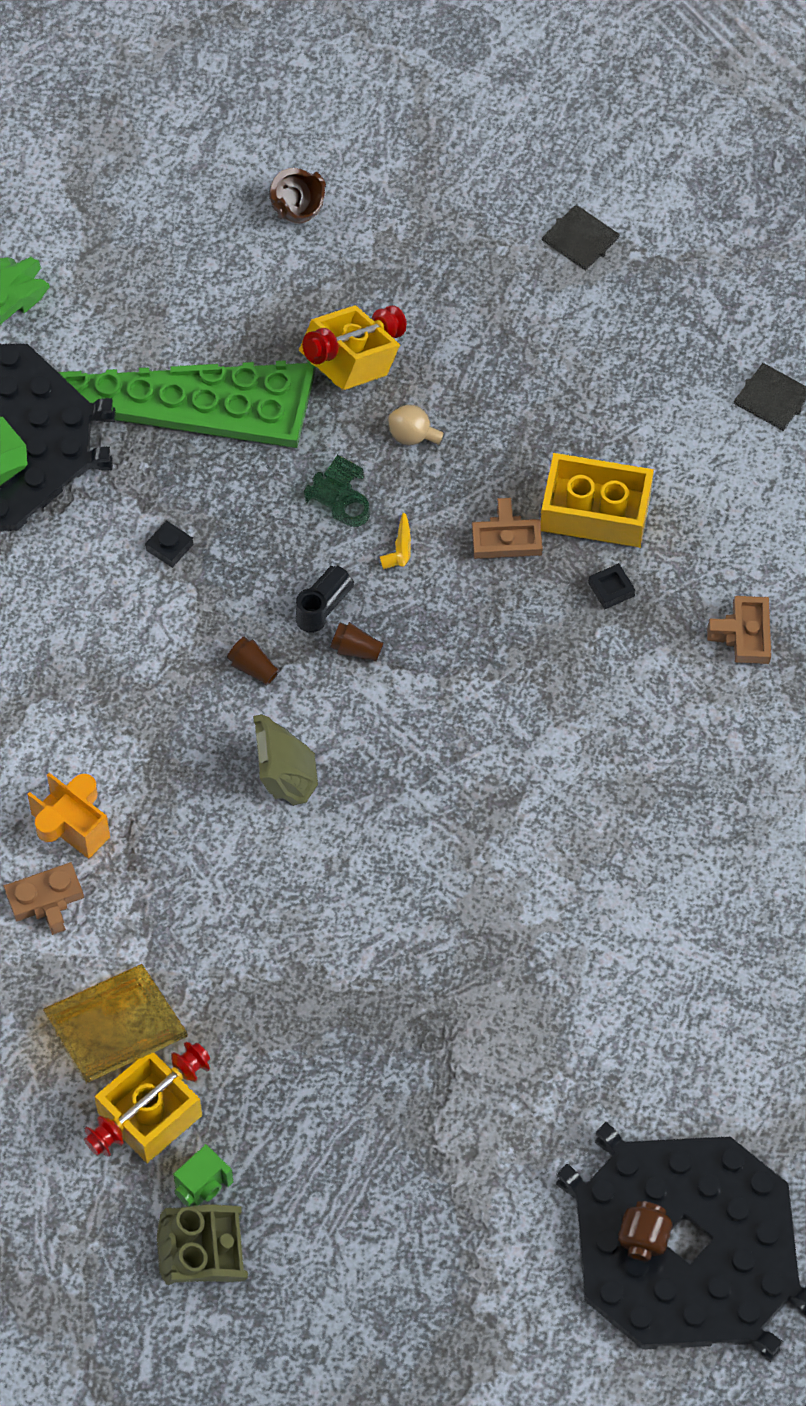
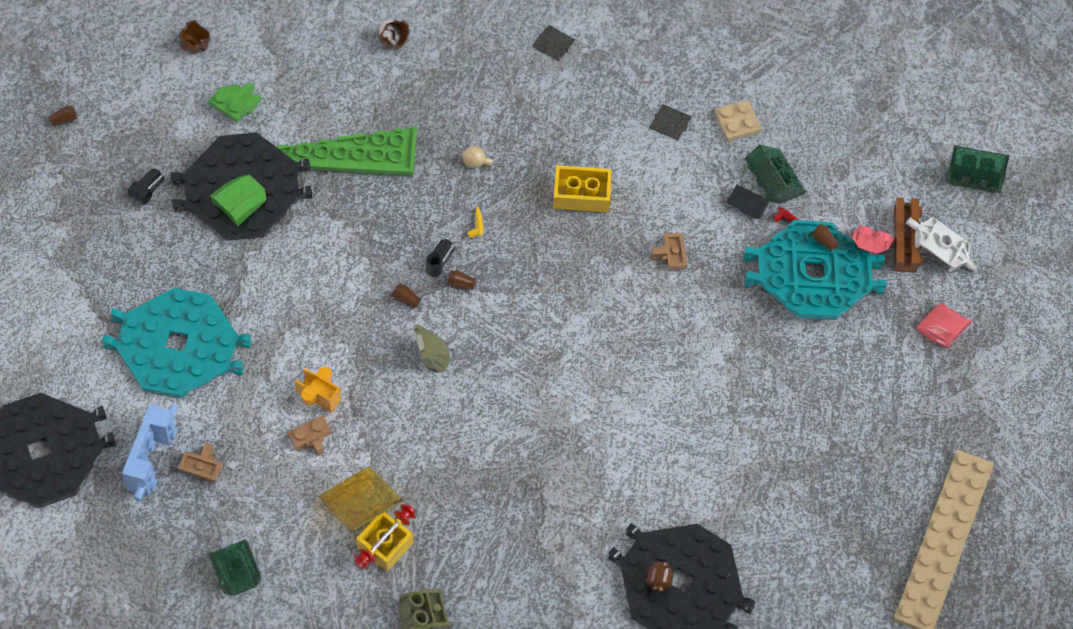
camera: 10 degrees left, 0 degrees up
black plate [145,520,194,568] -> none
bright green brick [173,1144,234,1207] -> none
yellow brick [299,305,407,391] -> none
clear green piece [304,455,370,527] -> none
medium nougat hinge [472,498,543,559] -> none
black plate [588,563,635,610] -> none

